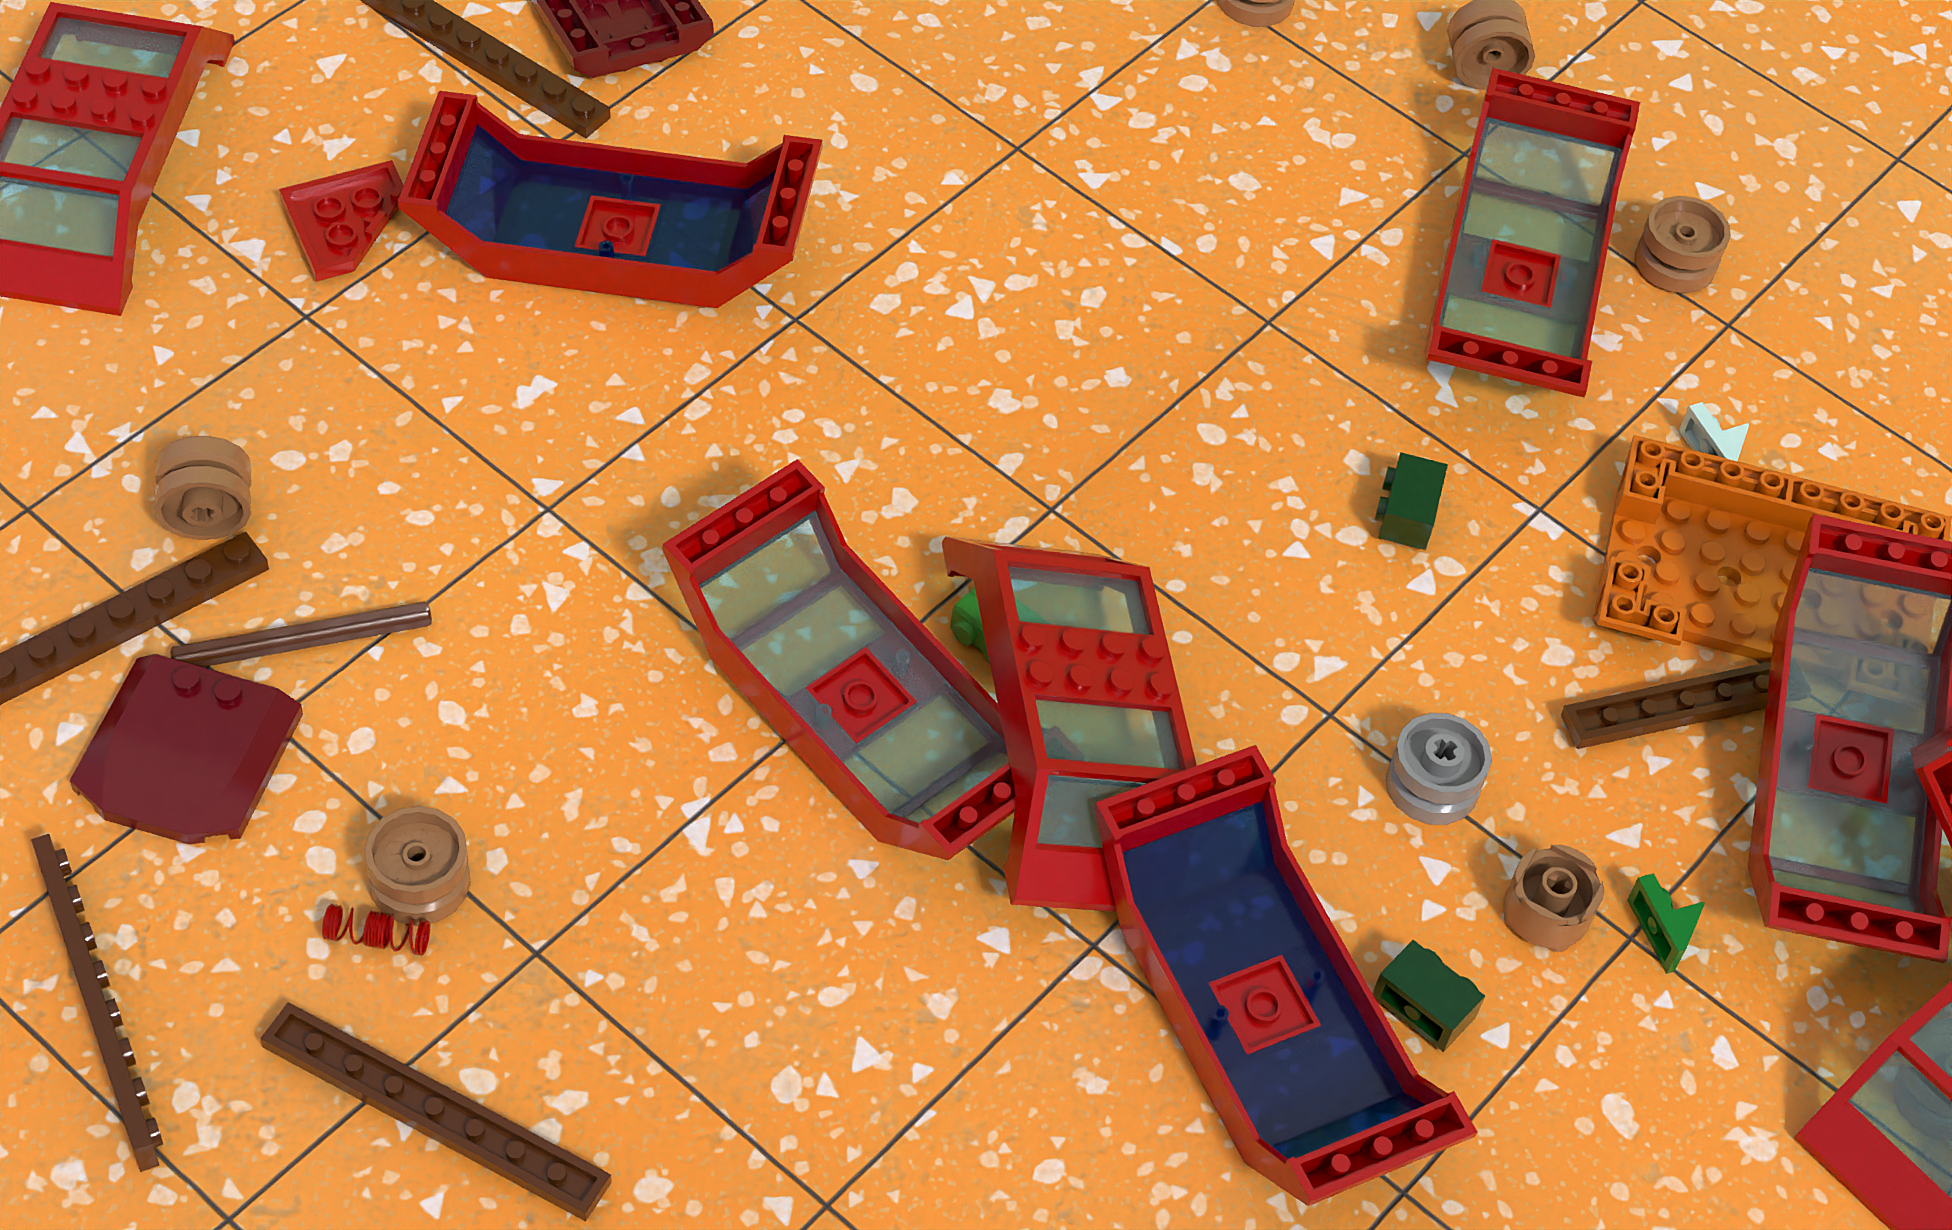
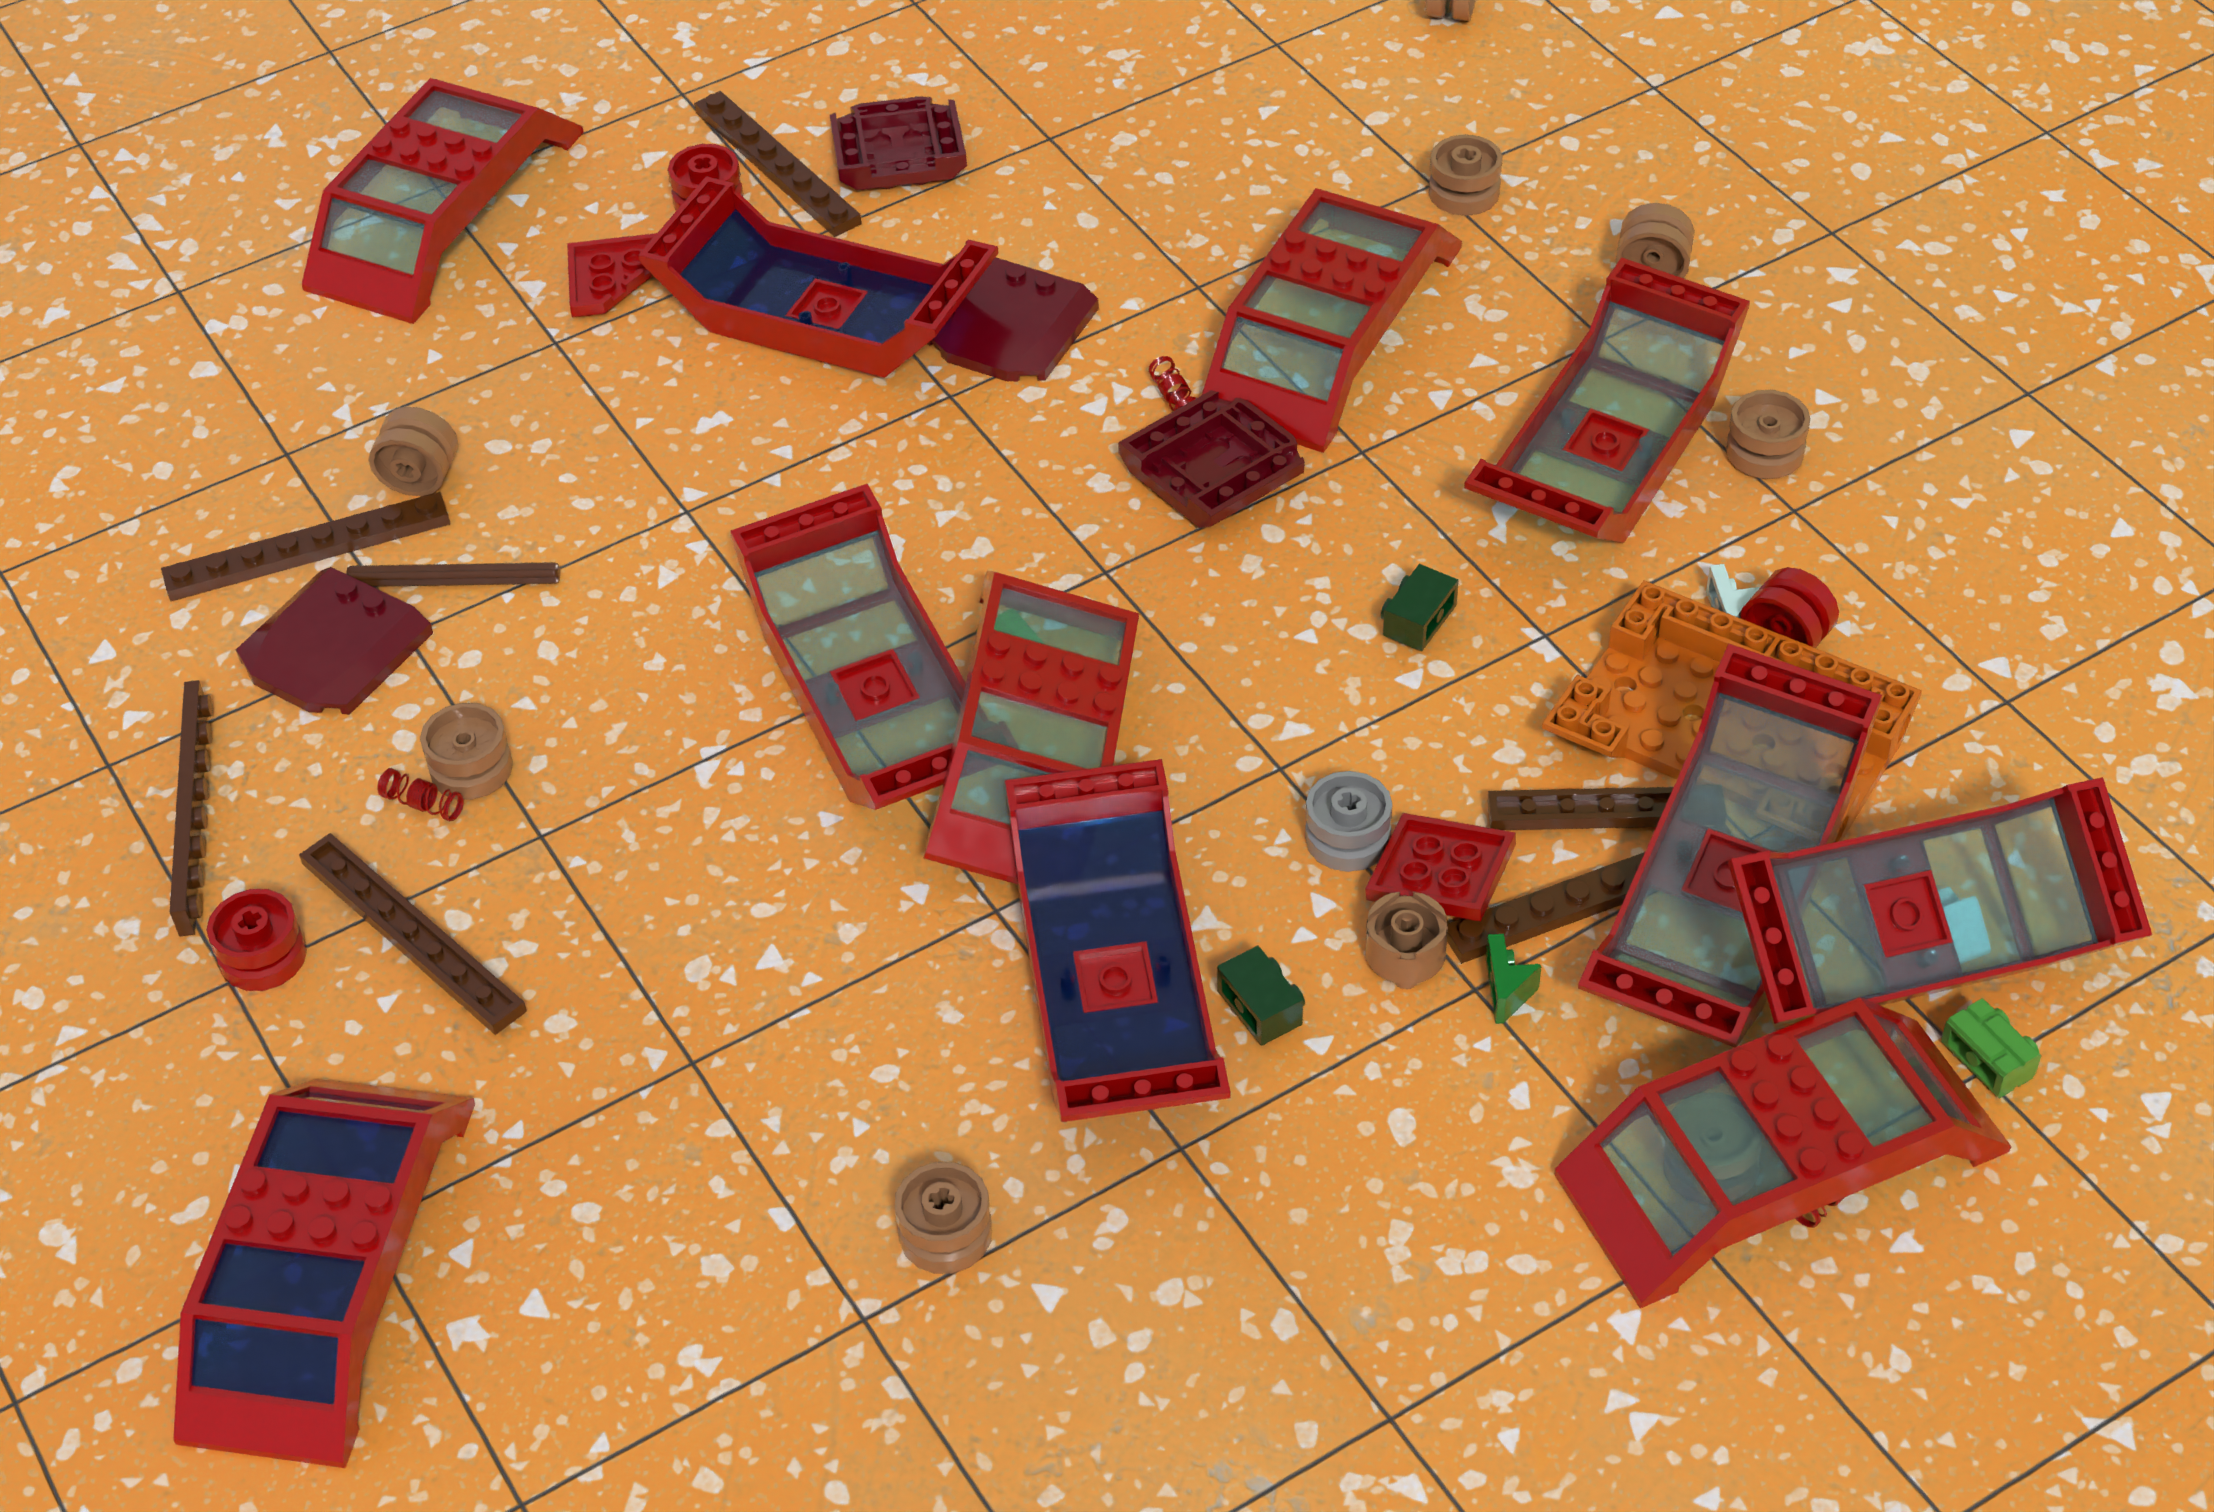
camera: 25 degrees right, 5 degrees down
none -> red wheel [206,889,307,991]
none -> red wheel [668,144,744,211]
none -> dark red wedge [927,257,1099,382]
none -> dark red wedge [1119,390,1305,528]
none -> red piece [1148,356,1196,411]
none -> red window [1201,188,1462,453]
none -> red plate [1365,813,1516,922]
none -> reddish brown plate [1447,823,1734,964]
none -> red wheel [1740,567,1839,648]

